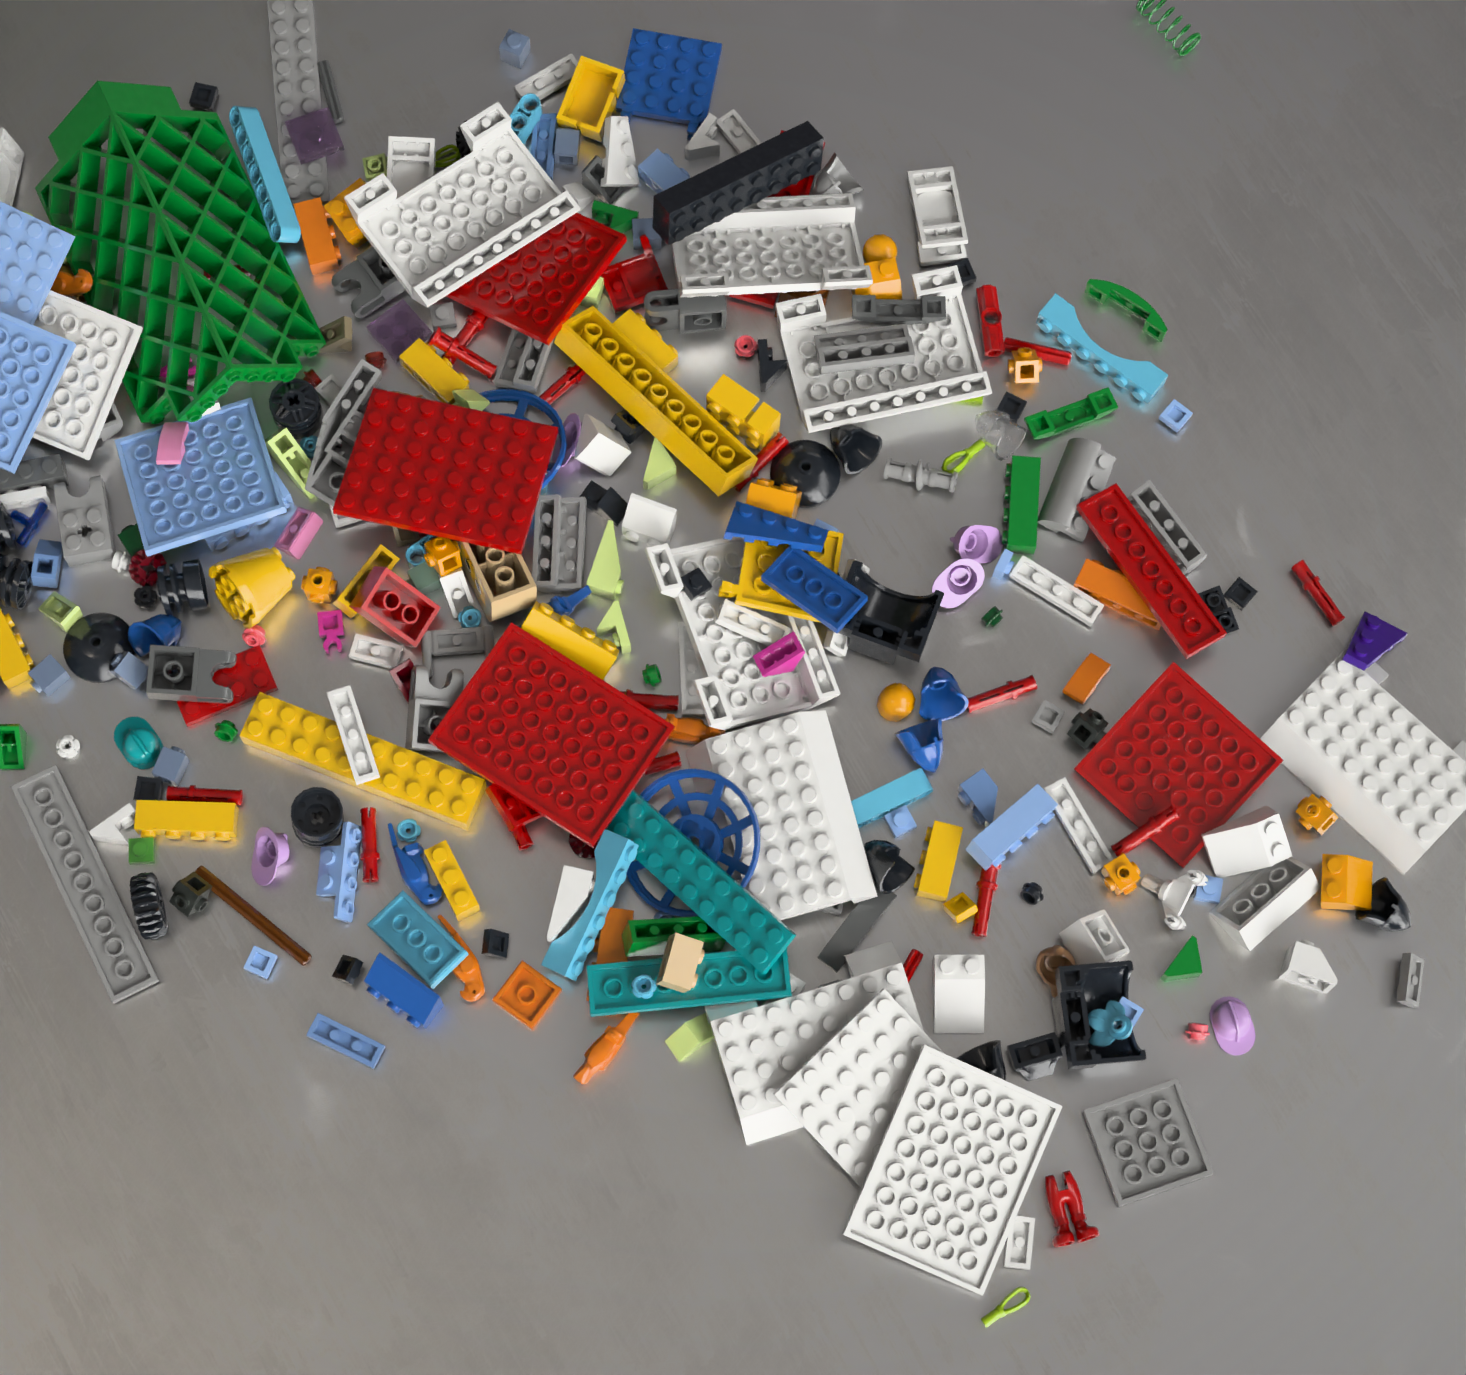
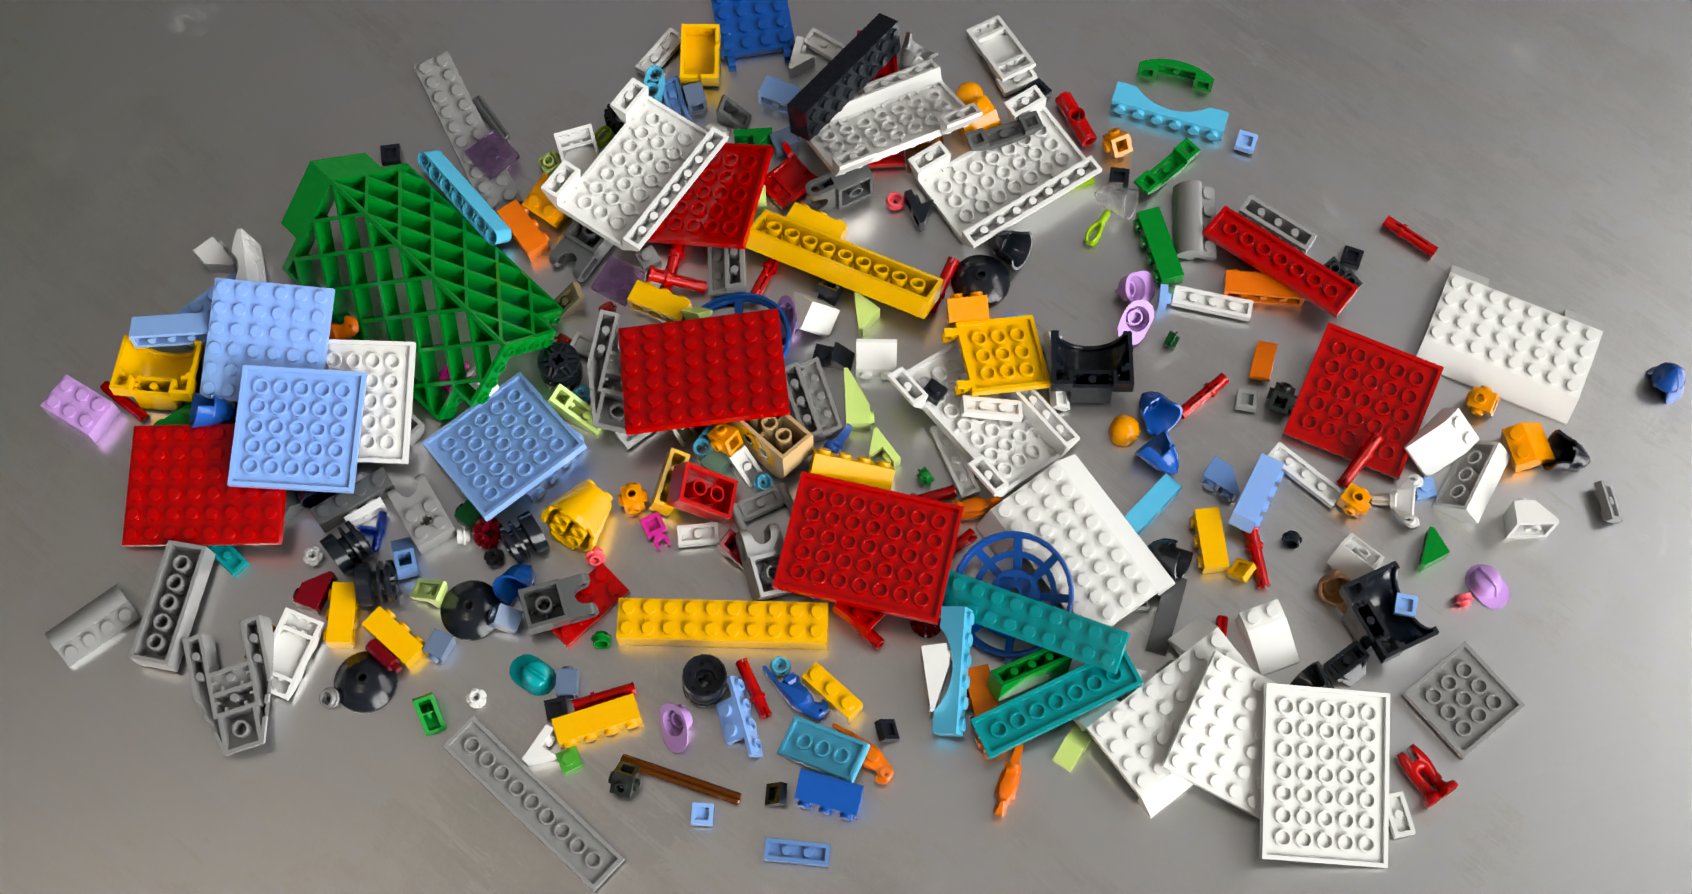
camera: 15 degrees left, 5 degrees down
black gear [129,872,168,940] -> none
bright pink slope [156,422,189,465] -> none
bright pink slope [274,507,323,559] -> none
white plate [327,685,380,785] -> none
orange tile [492,960,562,1030] -> none
sand blue brick [499,29,531,69] -> none
white wing [601,116,640,187] -> none
medium azure plate [632,974,657,999] -> none
tan brick [656,933,705,993] -> none
yellow piece [706,374,781,451] -> none
blue wing [723,501,829,552] -> none
dark pink slope [753,631,805,677] -> none
blue plate [761,546,868,634] -> none
light grey brick [814,324,915,374] -> none
light grey piece [884,458,958,493] -> none
light blue plate [884,805,917,839] -> none
lime piece [981,1287,1031,1328] -> none
red axle [1004,337,1072,365] -> none
medium azure plate [1088,1000,1133,1047] -> none
dark purple wing [1342,611,1408,671] -> none

